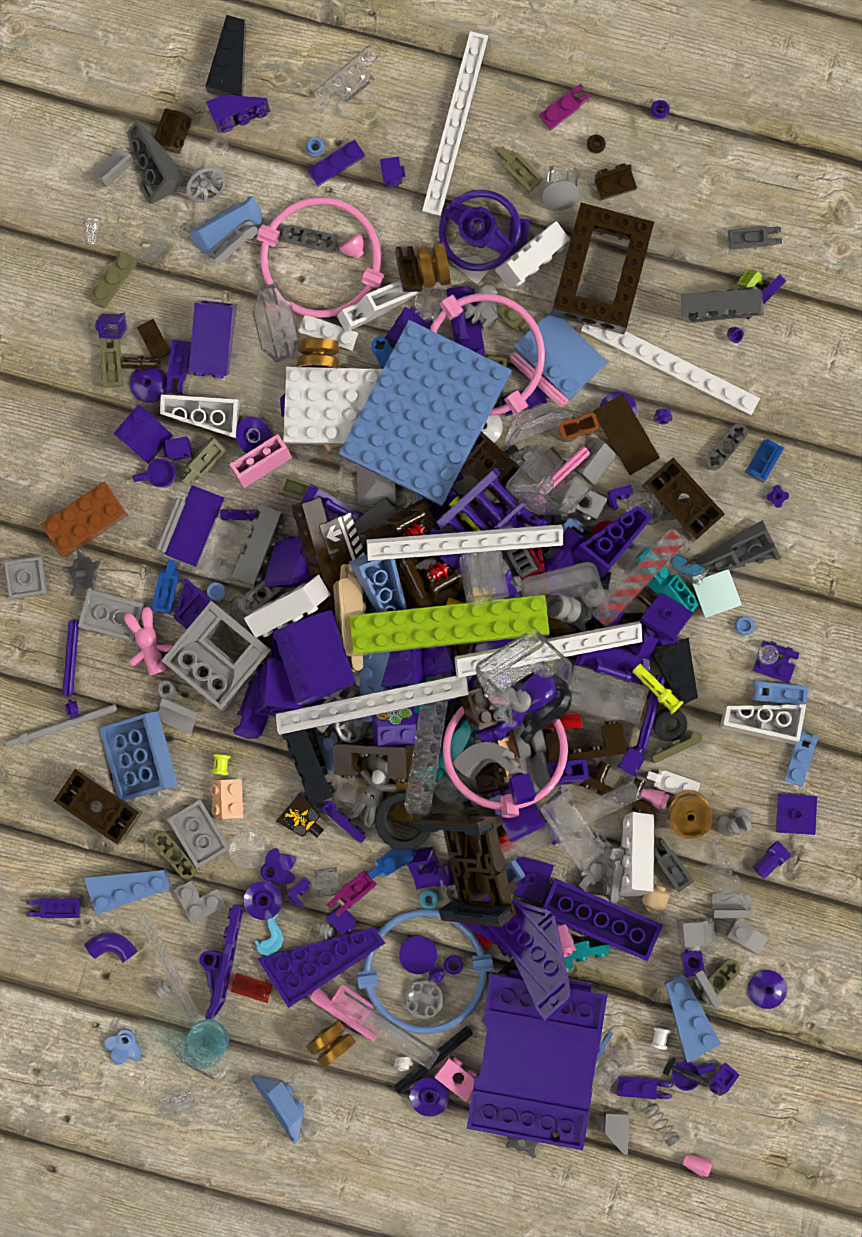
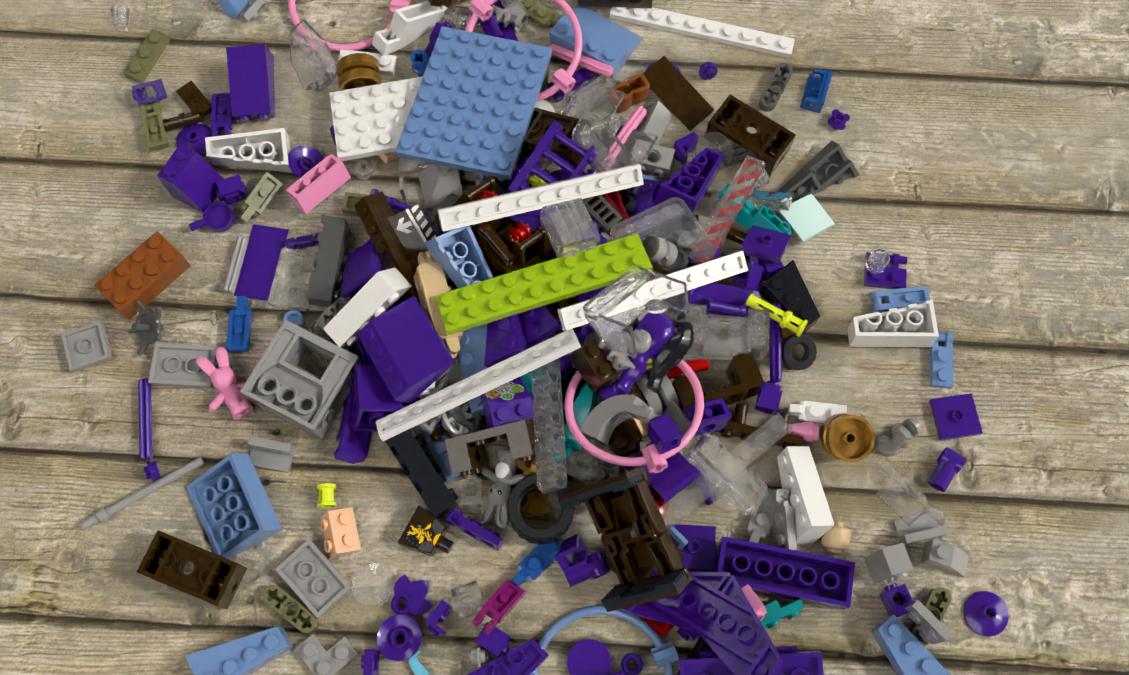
camera: 15 degrees left, 15 degrees down
light grey plate [156,679,176,699] -> none
dark purple wing [173,578,213,629] -> none
medium azure plate [419,890,438,909] -> none
light grey plate [443,883,458,901] -> none
olive plate [650,732,702,763] -> none
dark grey hinge [654,838,694,892] -> none
medium blue tile [735,616,755,636] -> none

